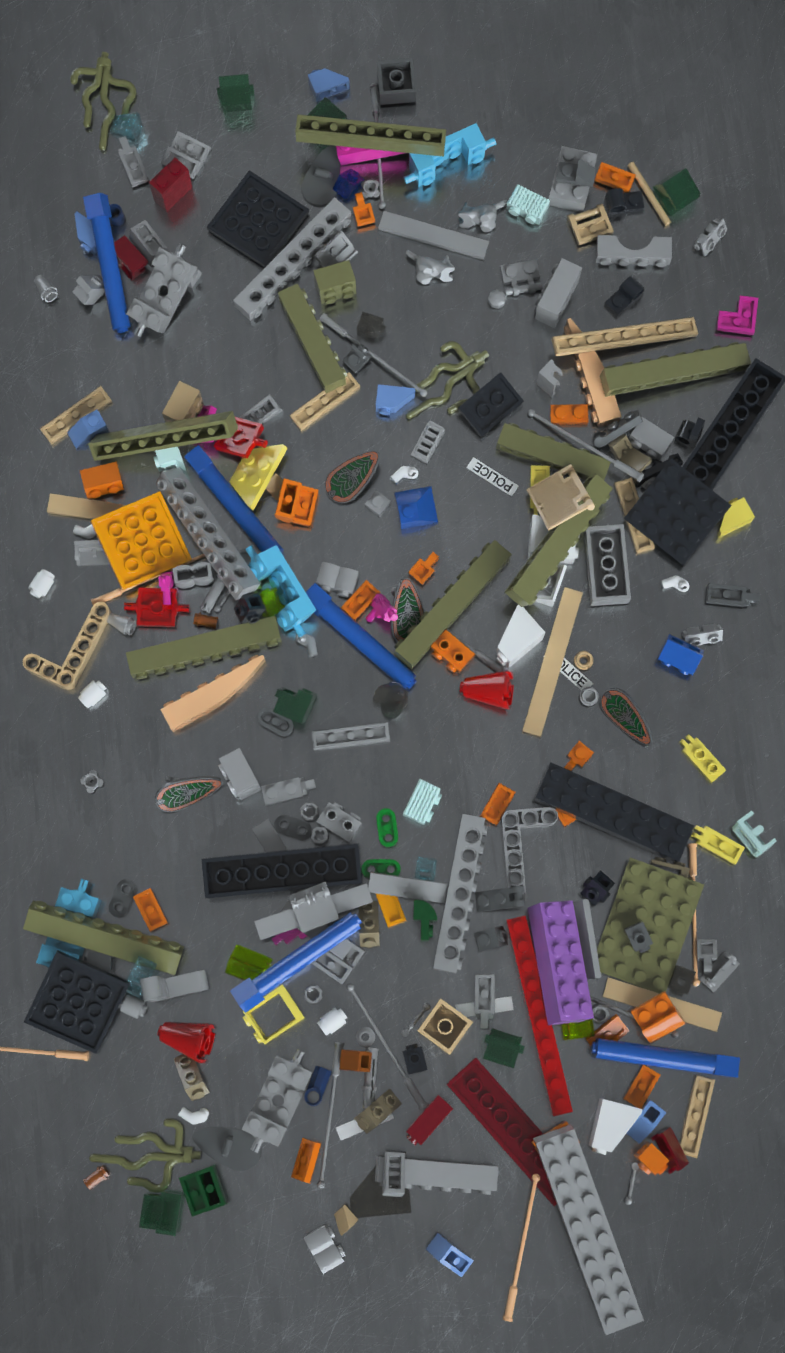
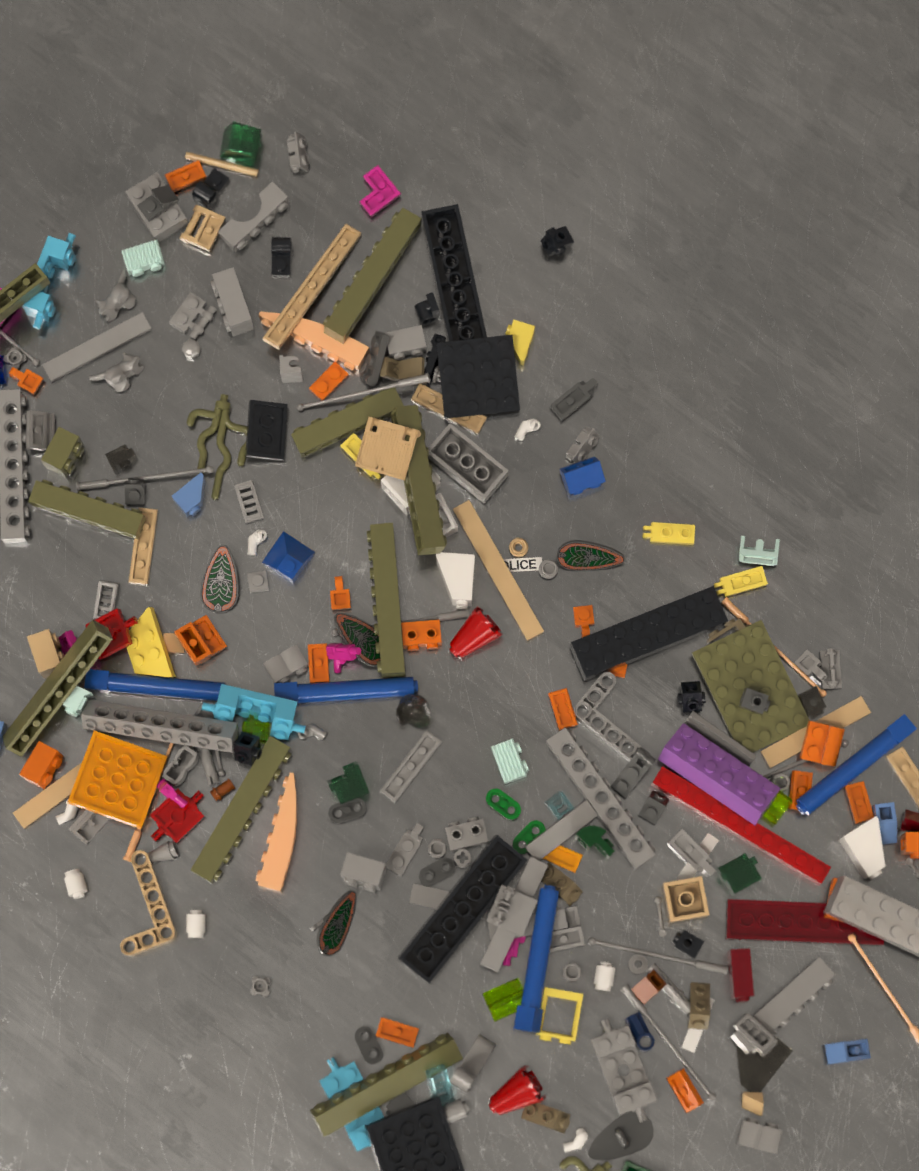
camera: 45 degrees left, 0 degrees up
white sticker [466,457,519,496] -> none

